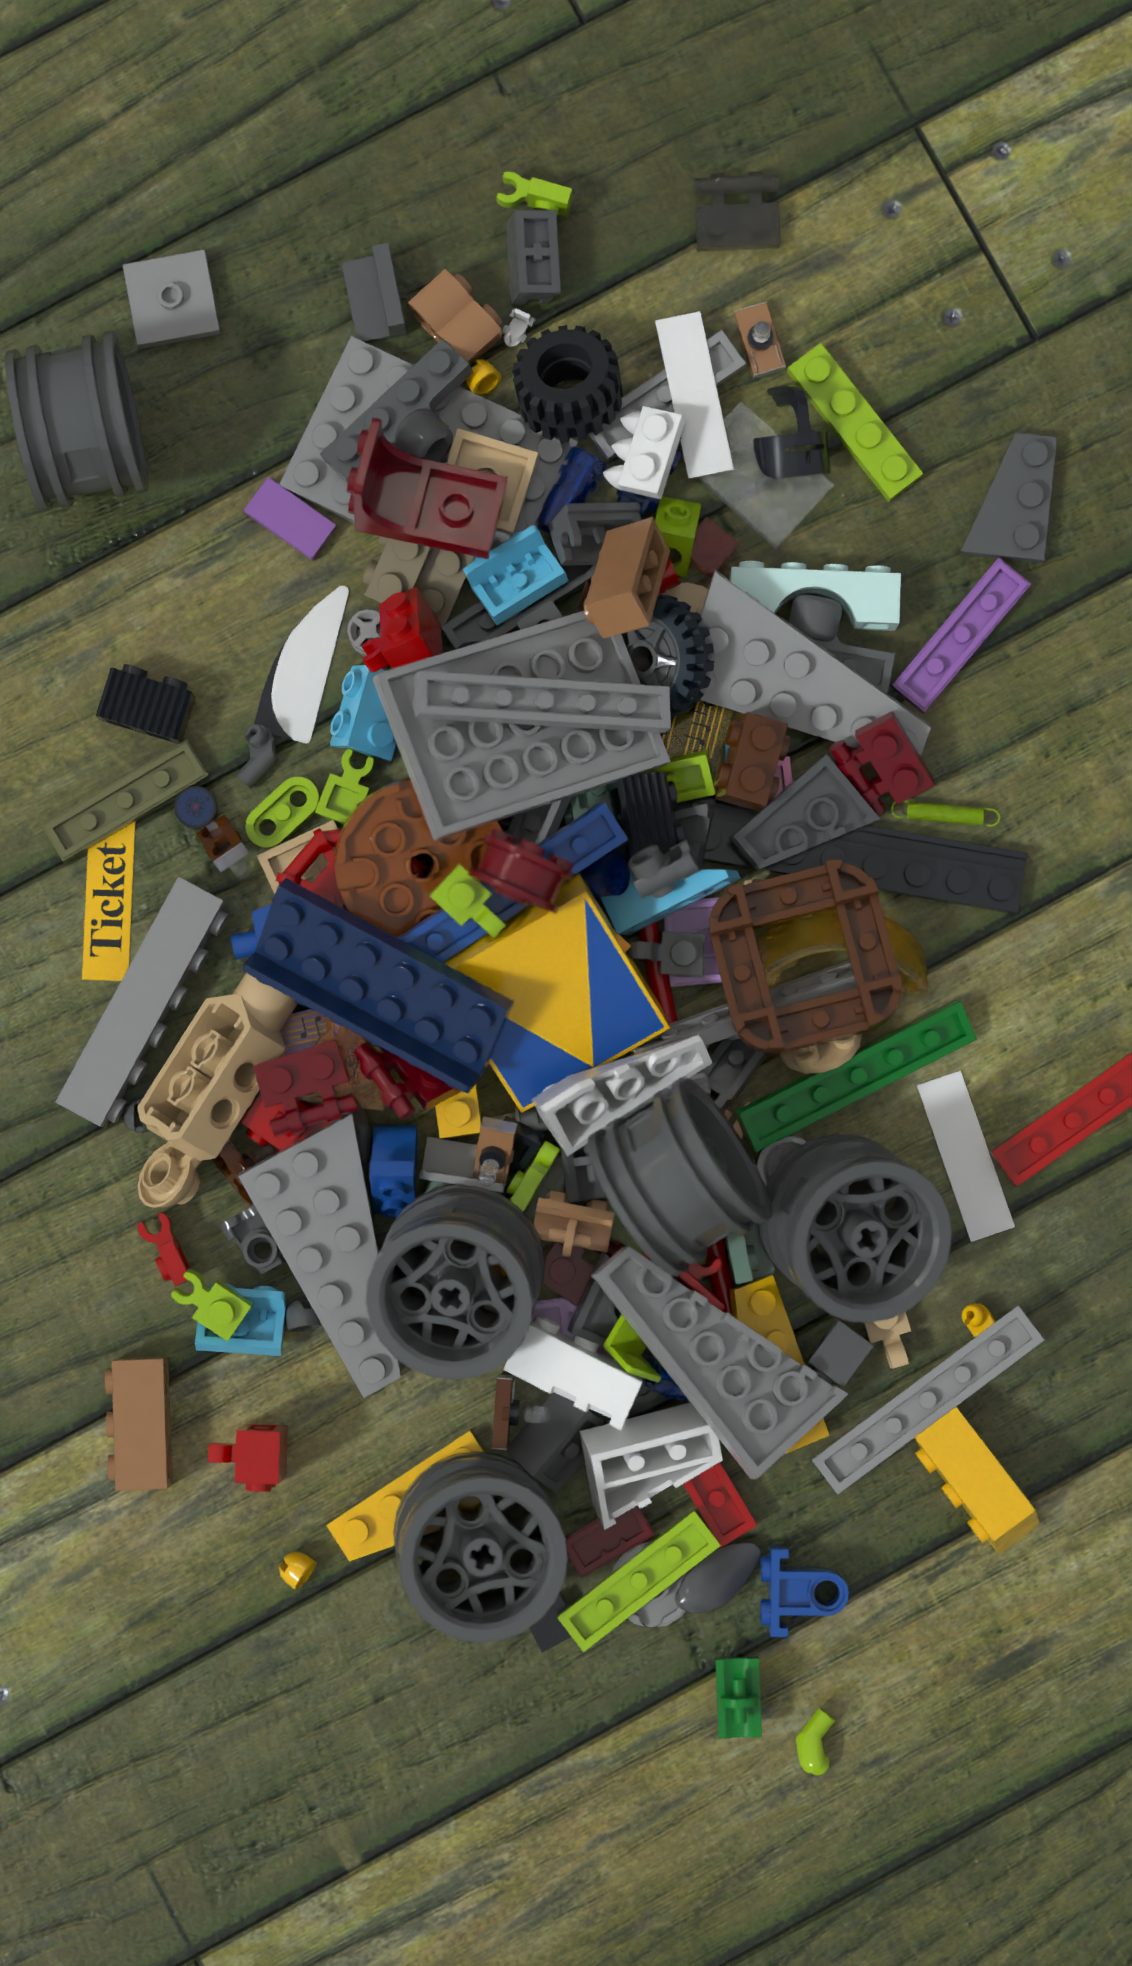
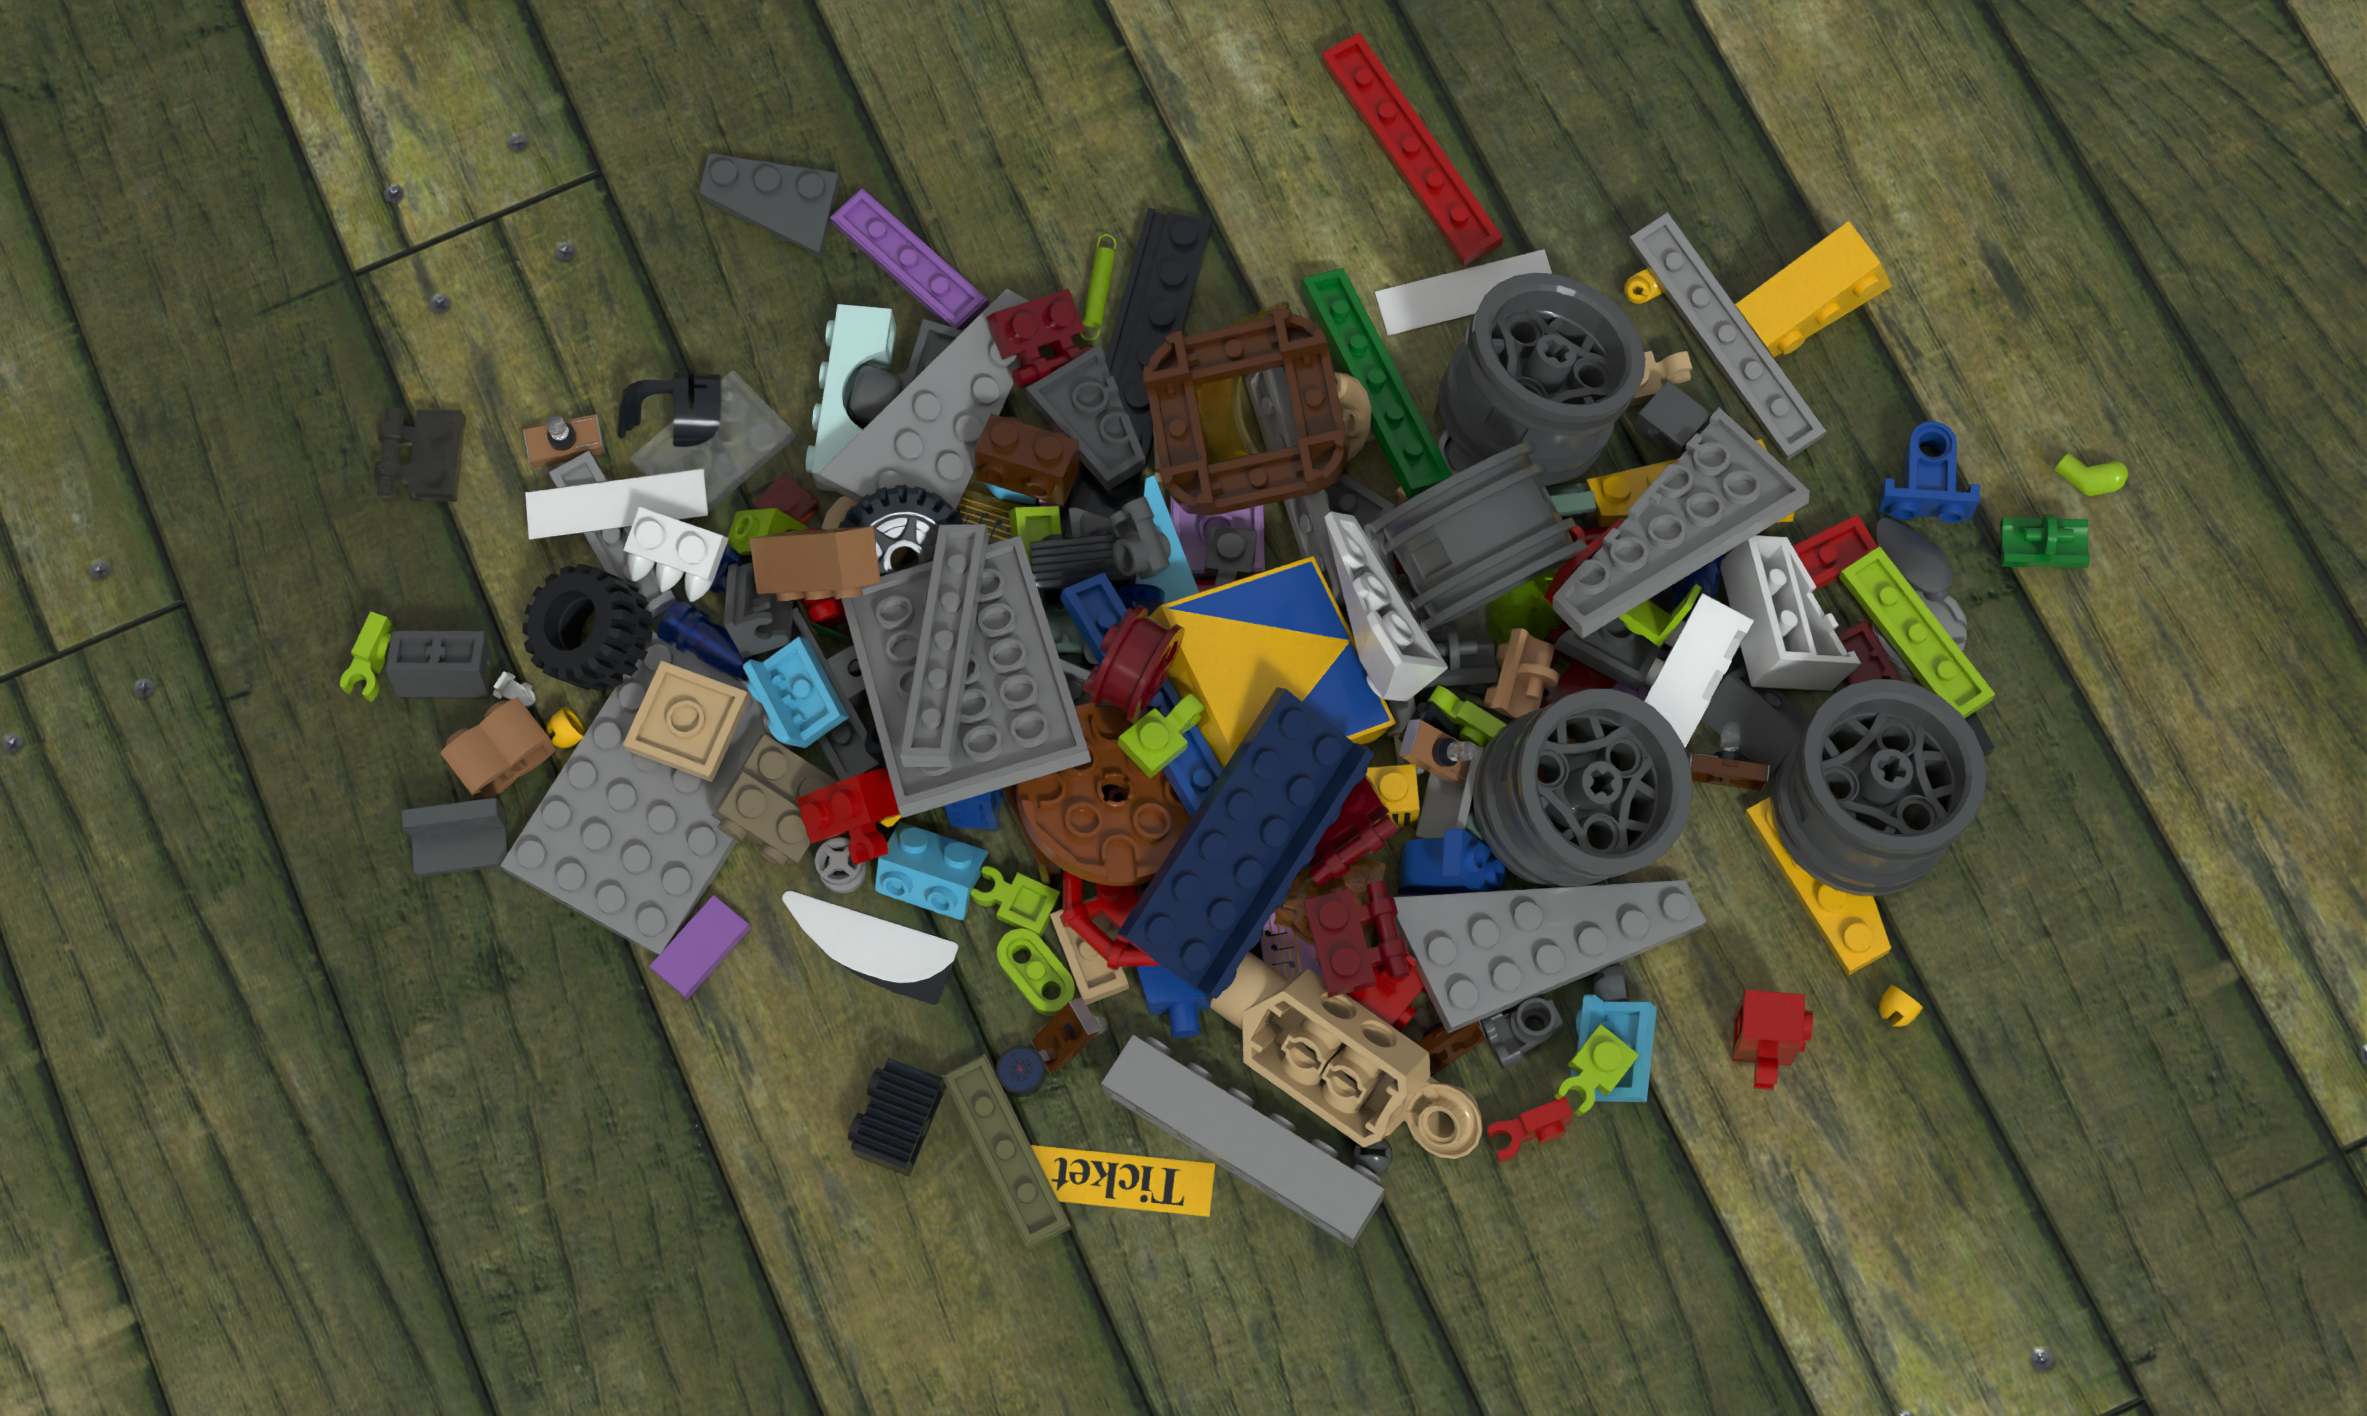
camera: 80 degrees left, 15 degrees down
dark grey wheel [5,331,149,512] -> none
medium nougat brick [105,1357,172,1491] -> none
light grey plate [123,250,221,349] -> none
dark grey arm [236,724,277,789] -> none
dark grey plate [320,339,473,483] -> none
dark red bracket [347,418,508,559] -> none
lime plate [787,343,923,502] -> none

